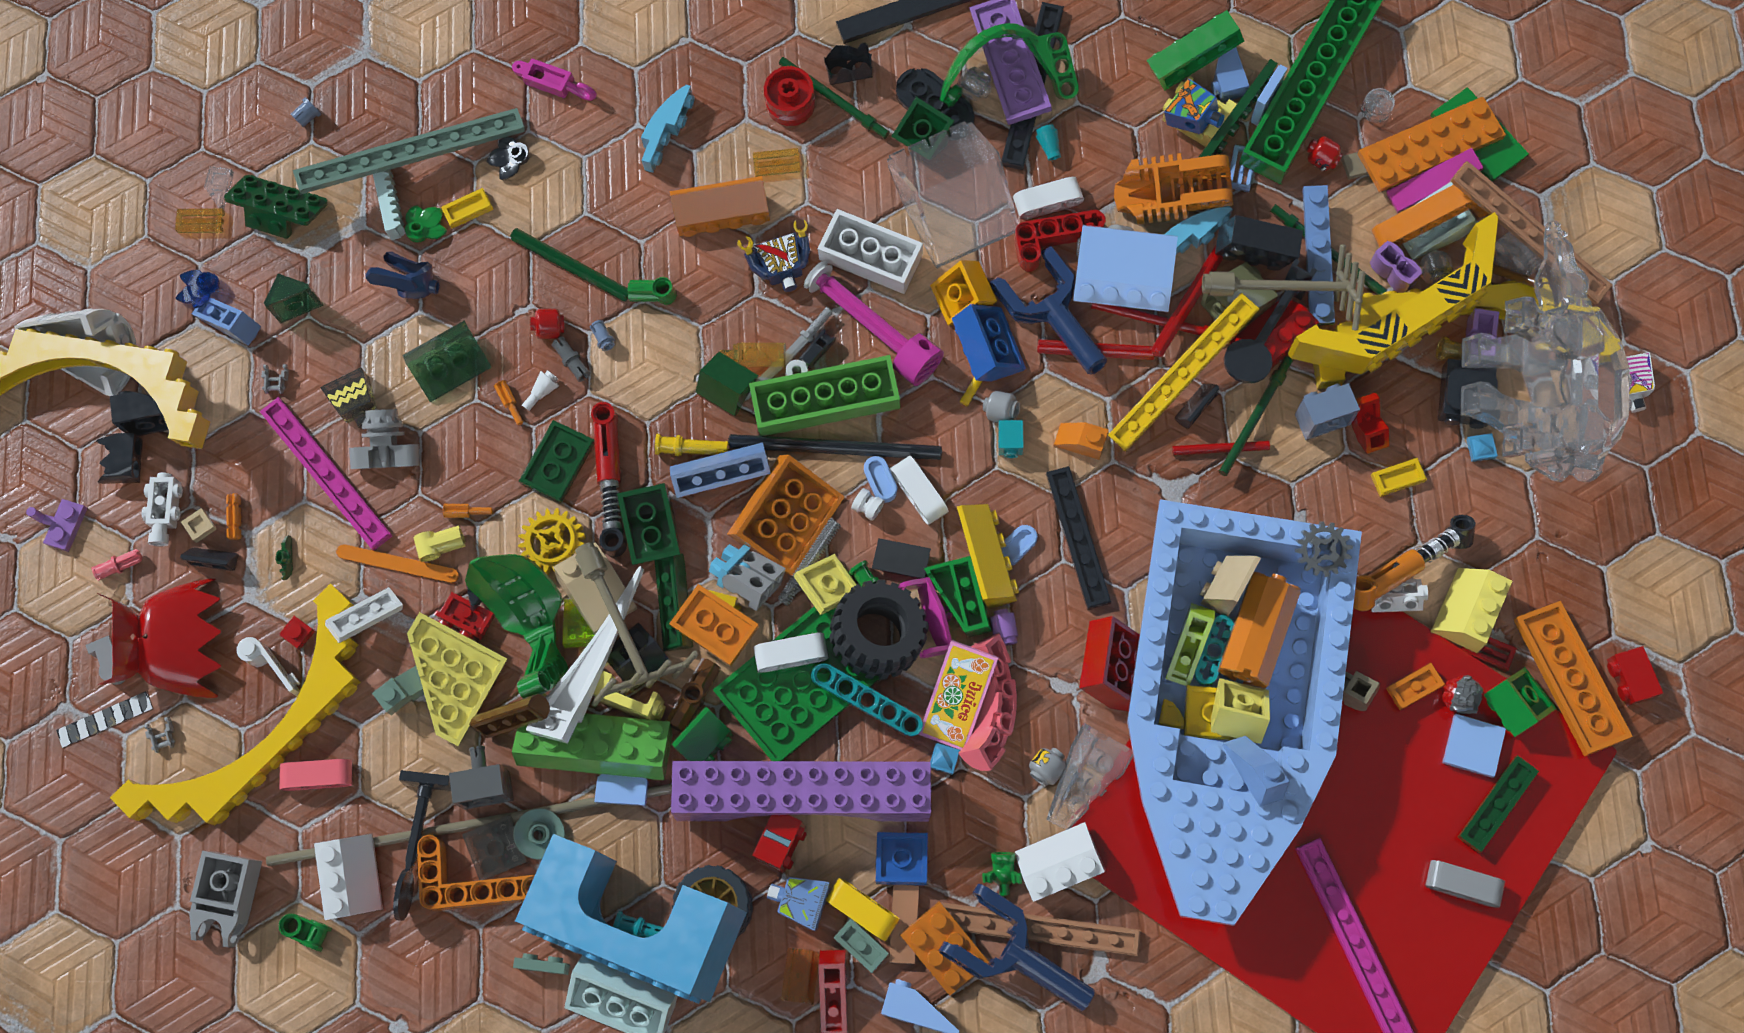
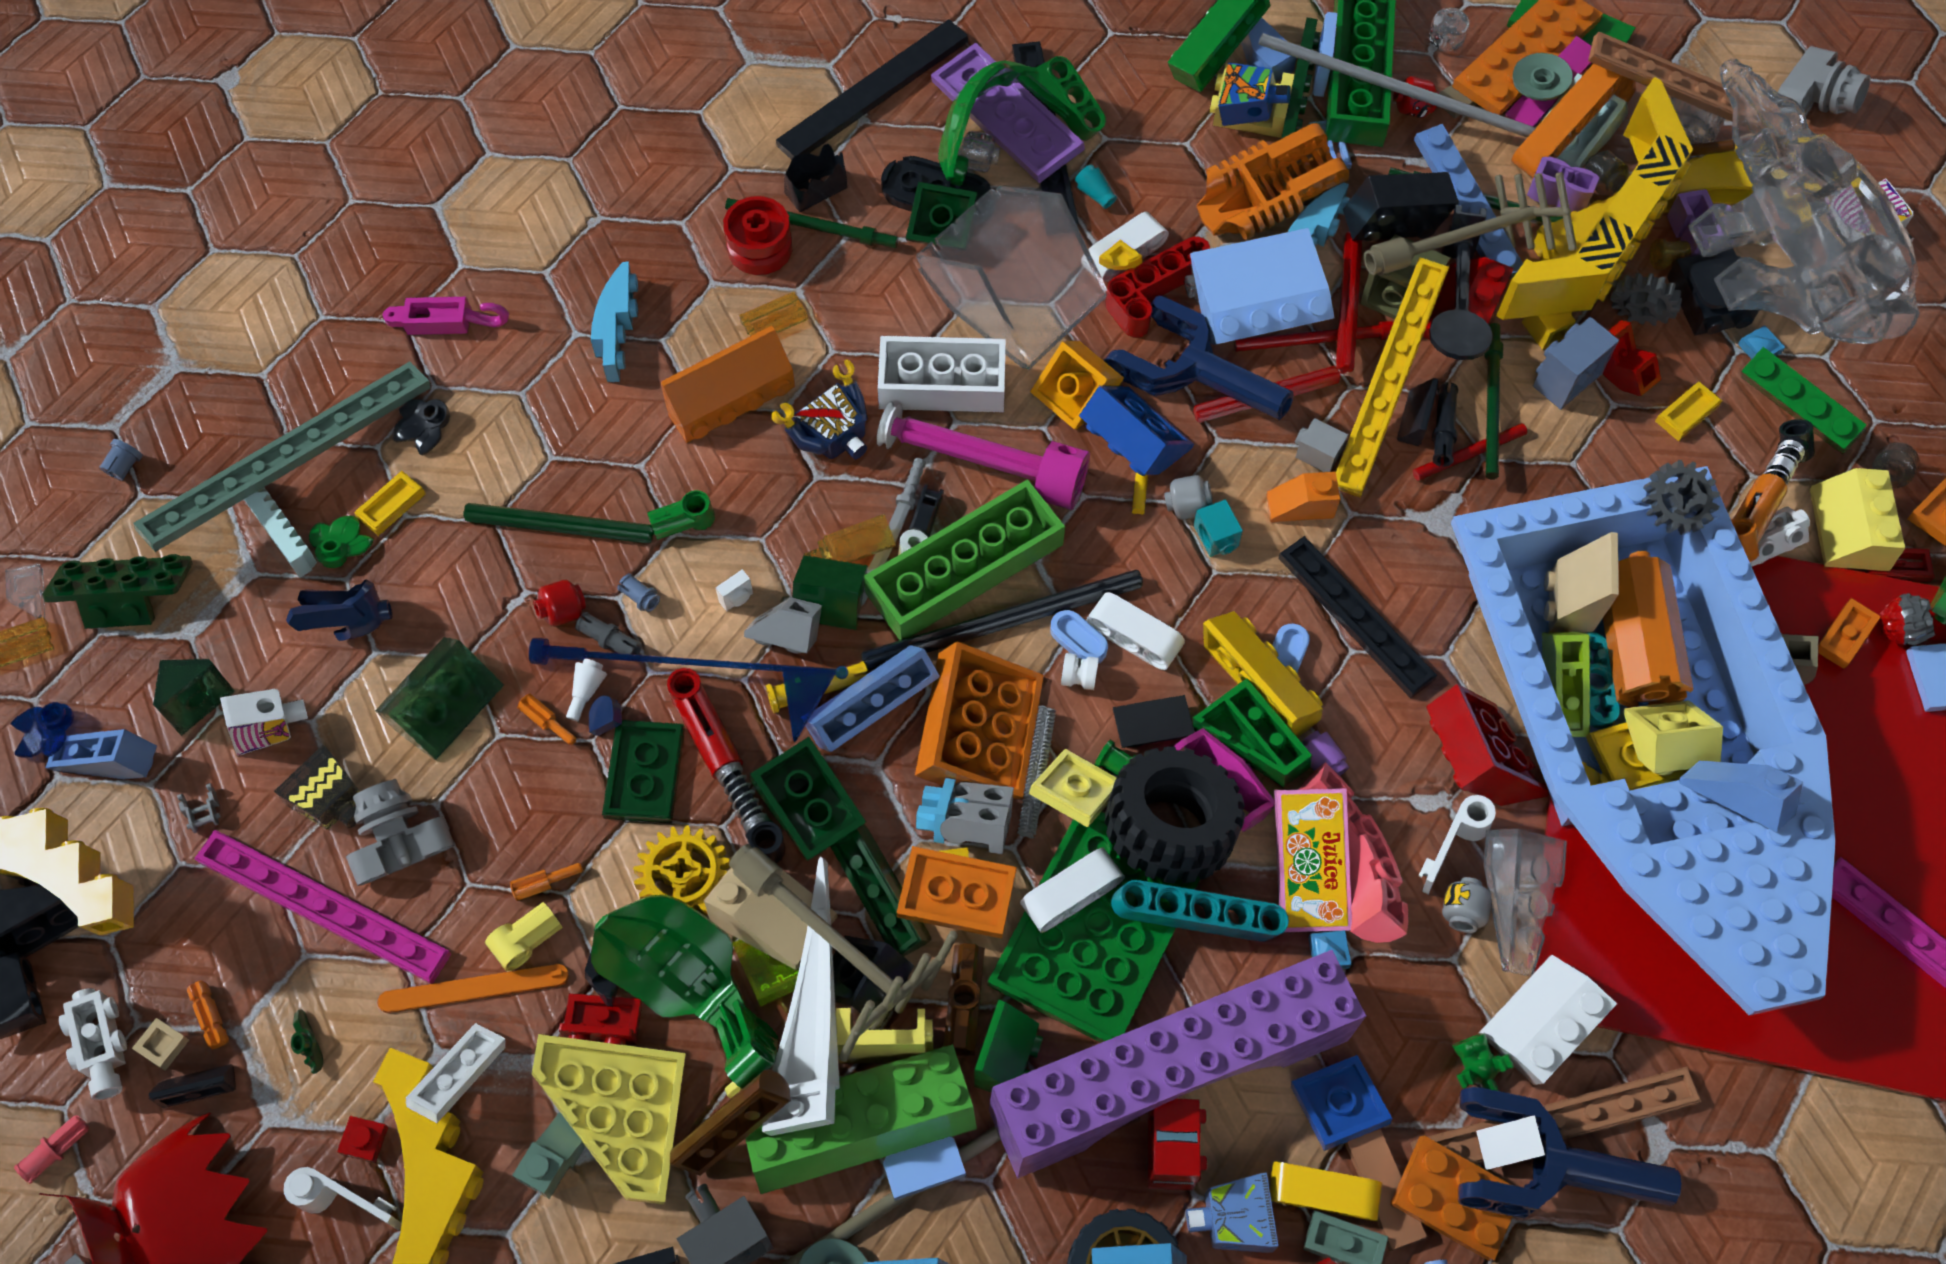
camera: 30 degrees left, 10 degrees down
none -> white torso [220,689,308,756]
none -> clear blue piece [529,638,849,742]
none -> dark blue tile [589,696,622,736]
none -> white plate [715,570,753,612]
none -> light grey slope [744,597,822,653]
none -> yellow tile [1099,239,1142,270]
none -> light grey piece [1259,33,1536,137]
none -> light grey brick [1295,418,1348,472]
none -> white door [1419,795,1496,894]
none -> black pin [1432,382,1459,467]
none -> white sticker [1476,1115,1545,1170]
none -> sand green dish [1512,53,1573,101]
none -> dark grey gear [1611,273,1682,326]
none -> green brick [1741,347,1867,455]
none -> light grey beam [1775,46,1871,114]
none -> clear smoke head [1872,442,1920,488]

